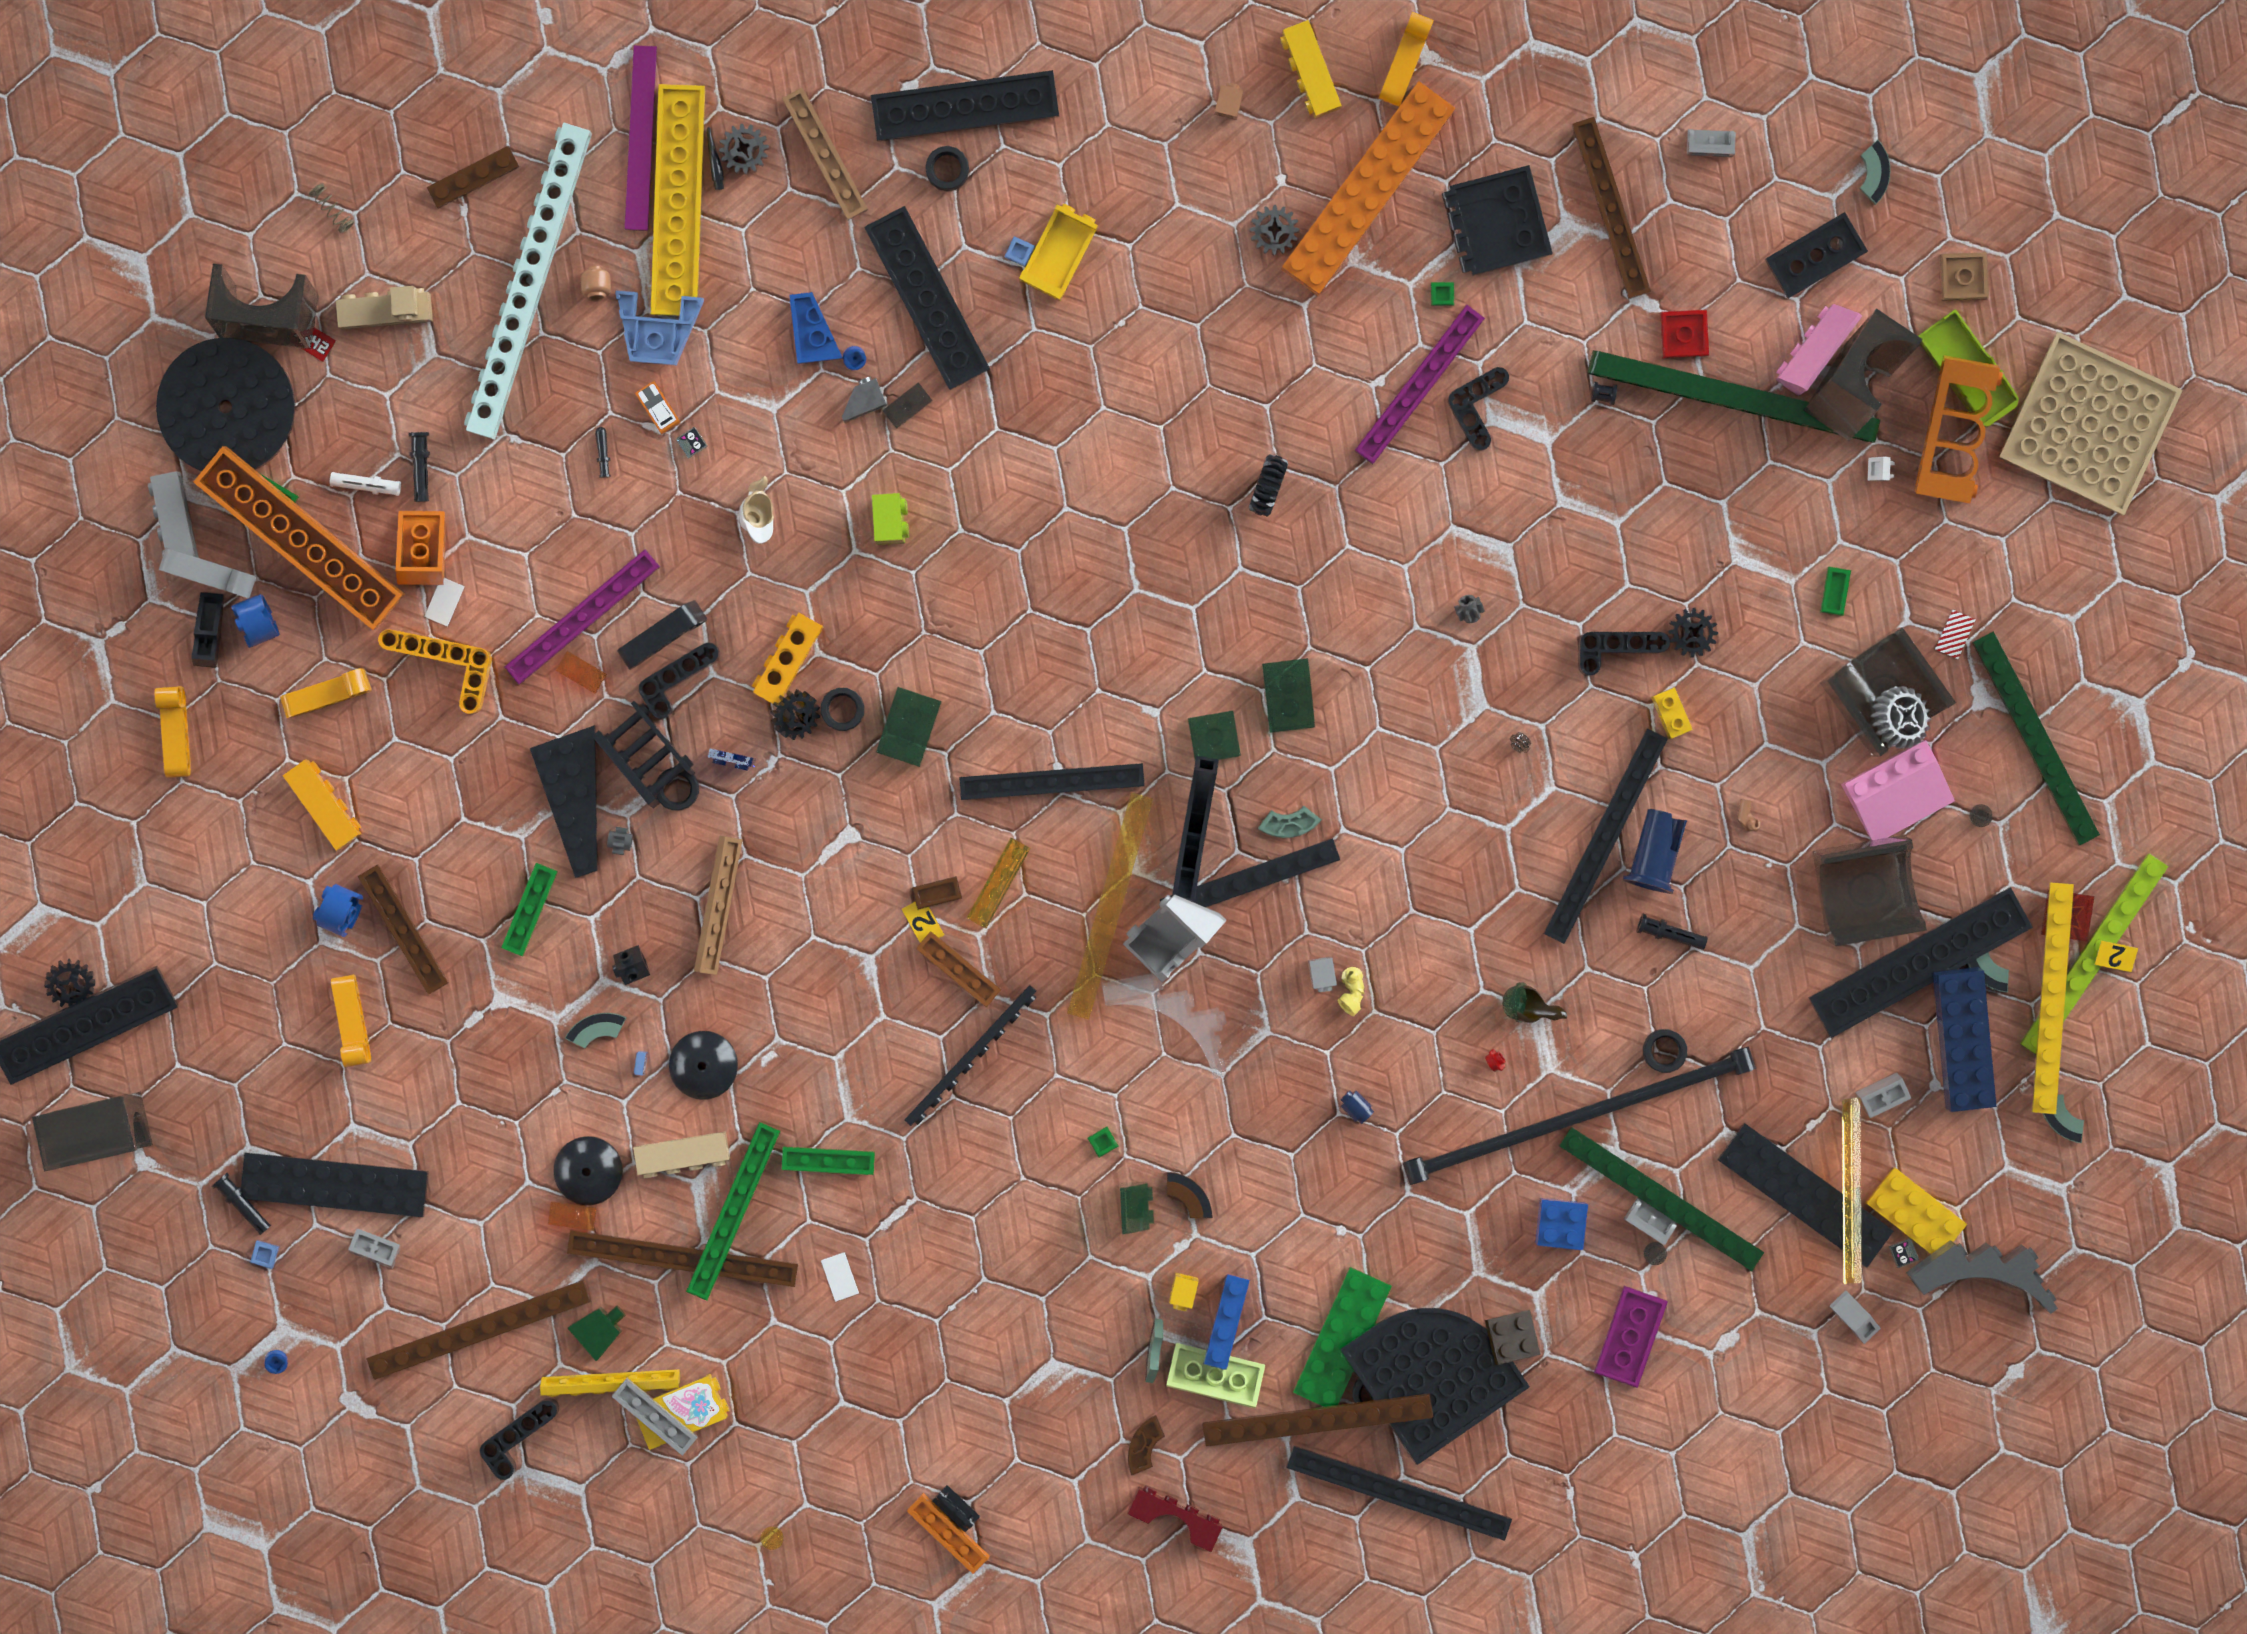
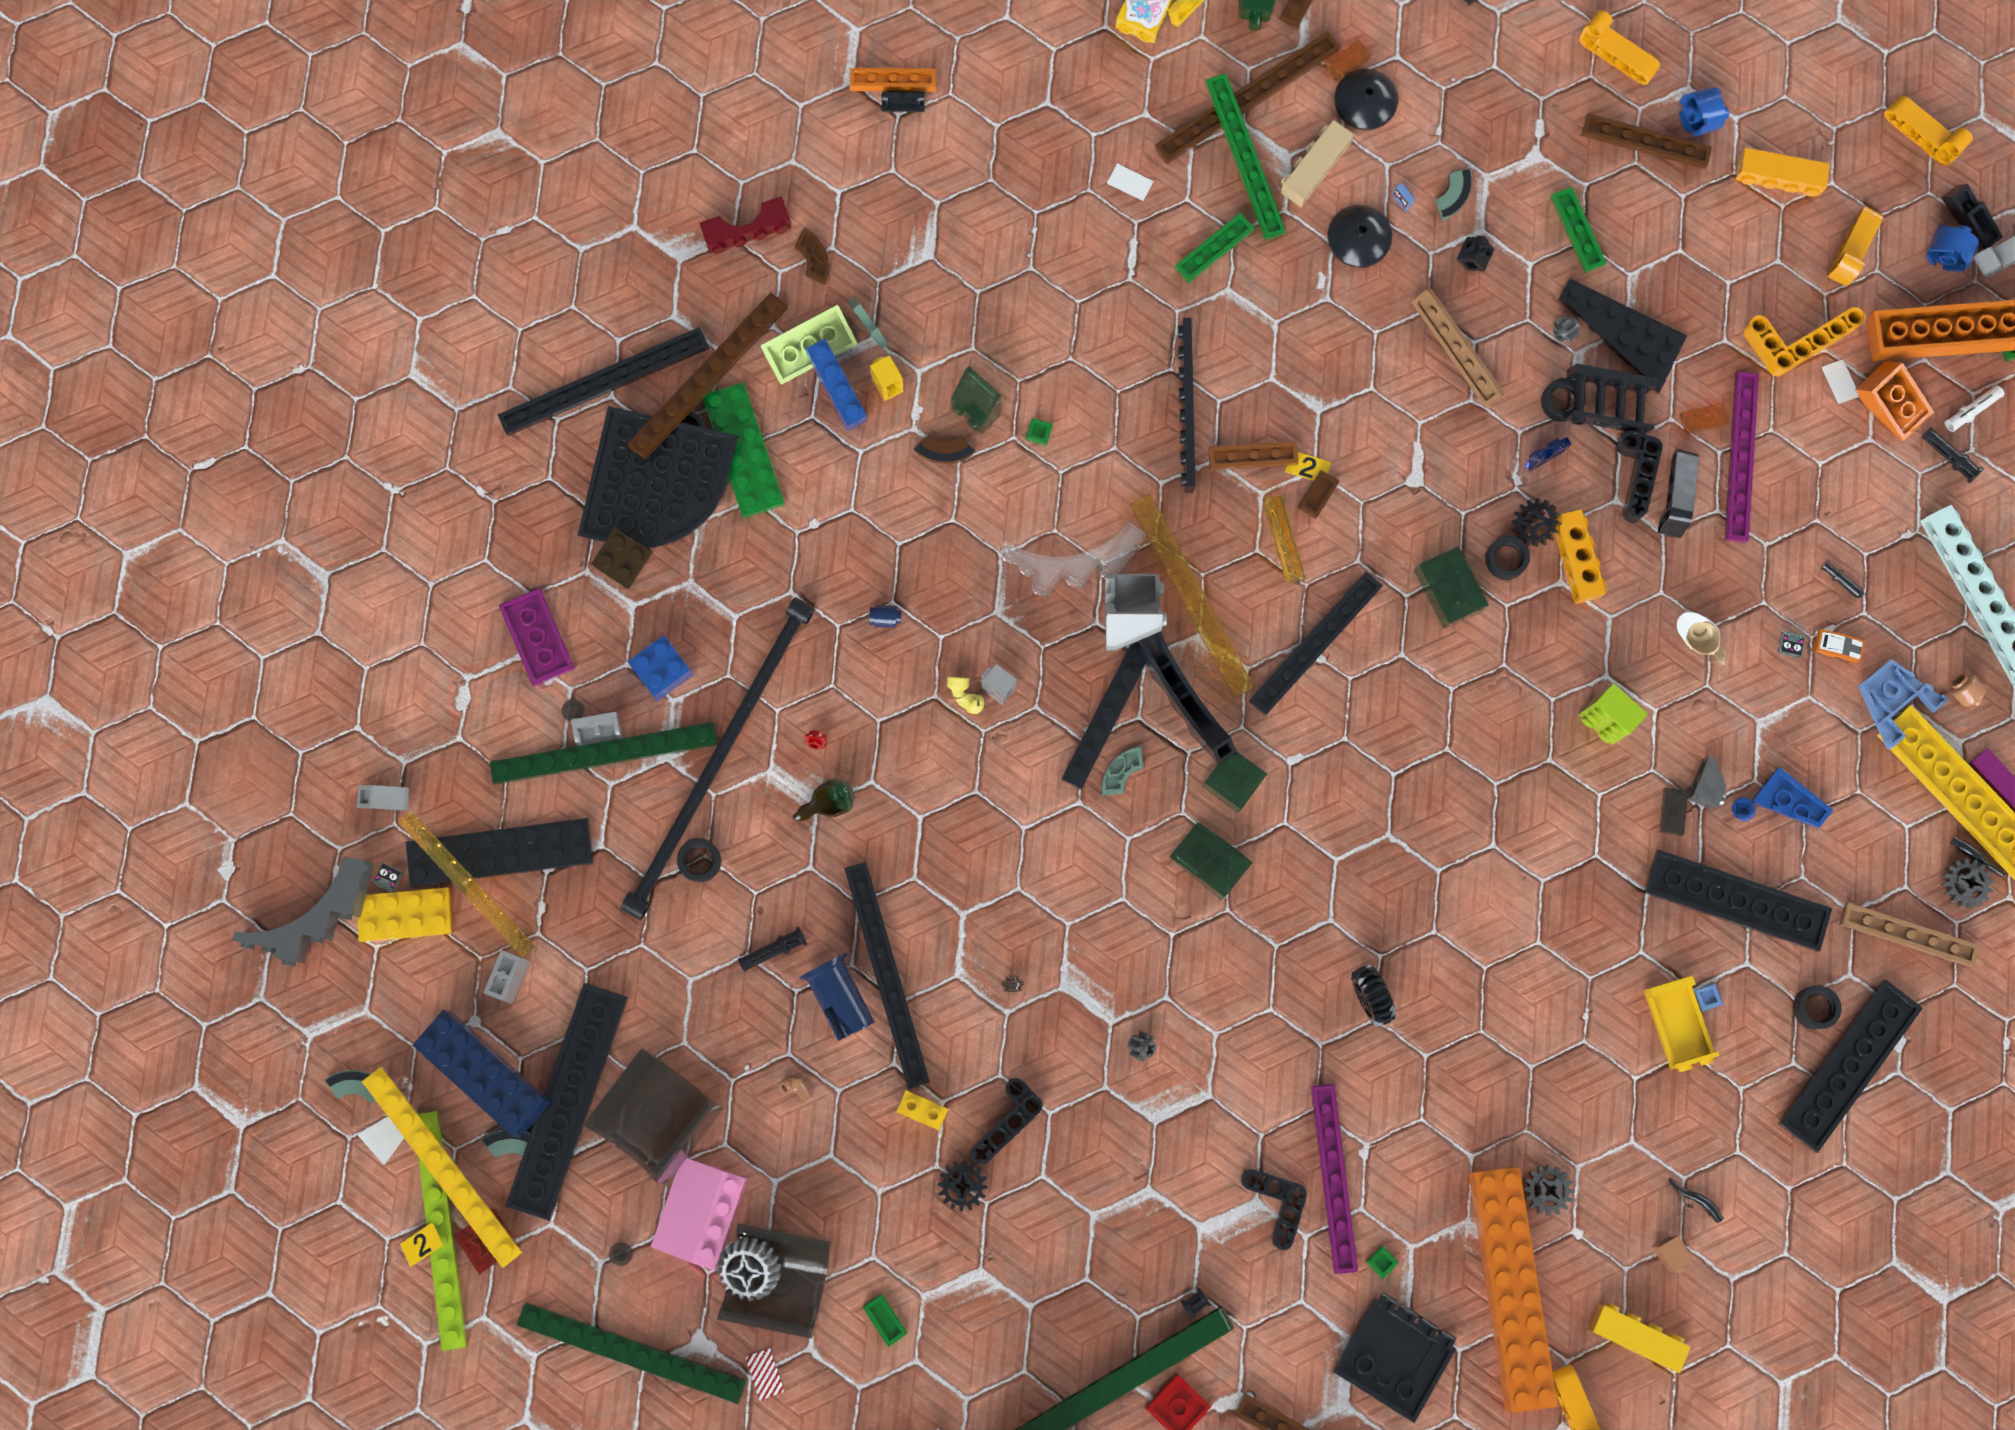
camera: 135 degrees right, 10 degrees down
none -> white sticker [357,1117,404,1165]
none -> black animal [1668,1178,1724,1223]

